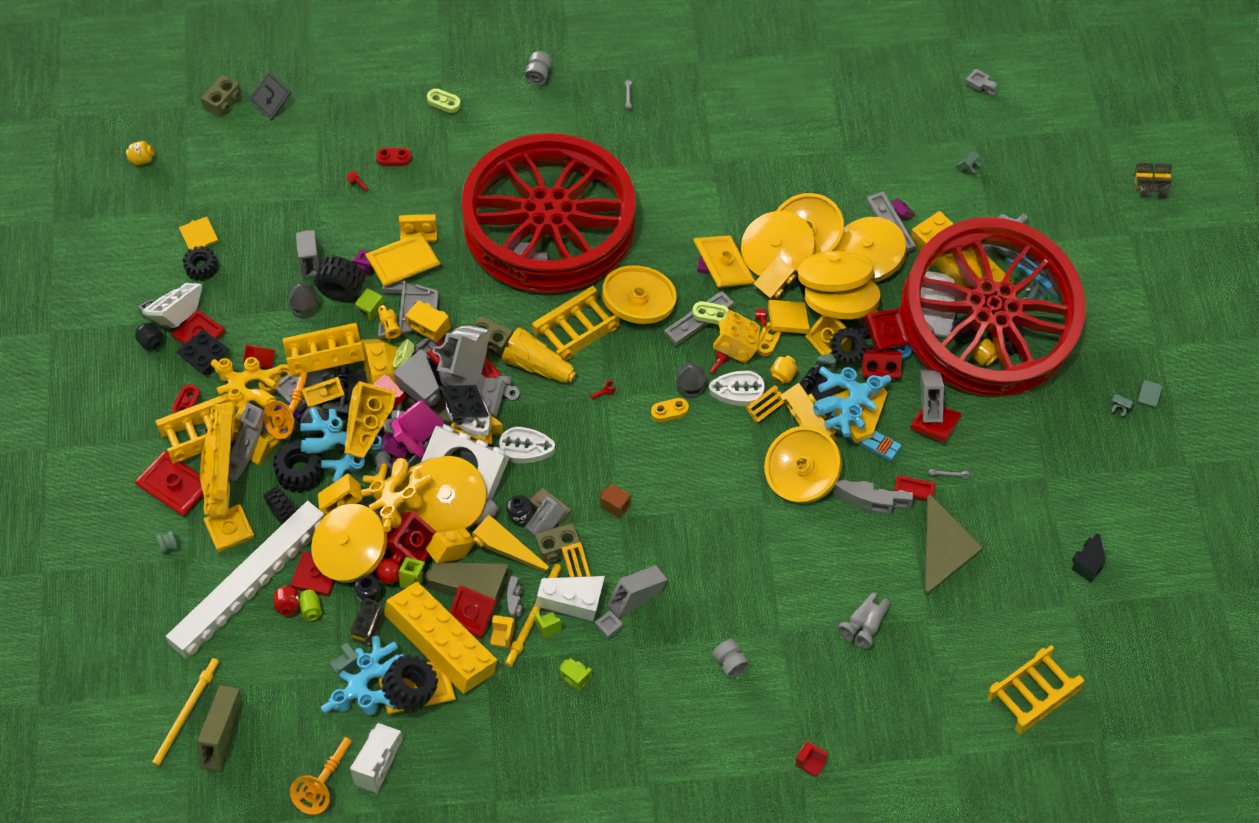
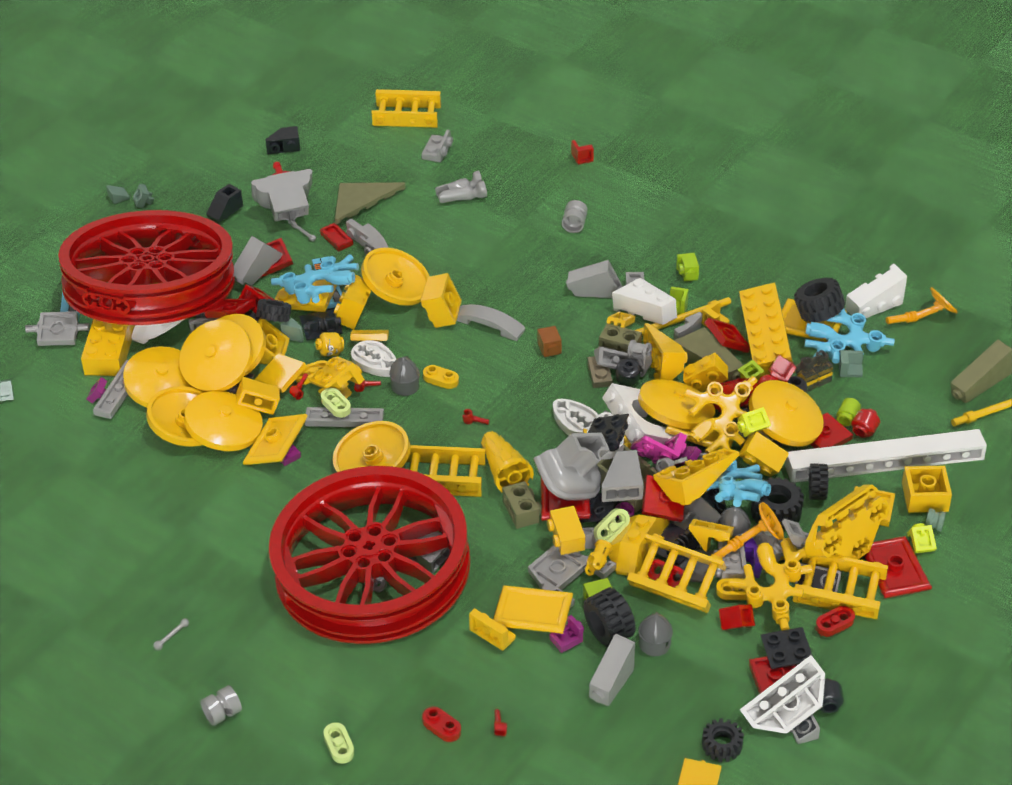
camera: 140 degrees left, 15 degrees down
none -> black slope [206,184,243,223]
none -> light grey piece [251,162,312,224]
none -> yellow brick [421,273,462,328]
none -> light grey bracket [422,130,453,162]
none -> light grey slope [456,304,525,341]
none -> light grey piece [628,340,652,377]
none -> neon yellow bracket [737,407,771,437]
none -> panel [768,354,796,382]
none -> yellow brick [902,466,952,513]
none -> neon yellow bracket [907,523,937,553]

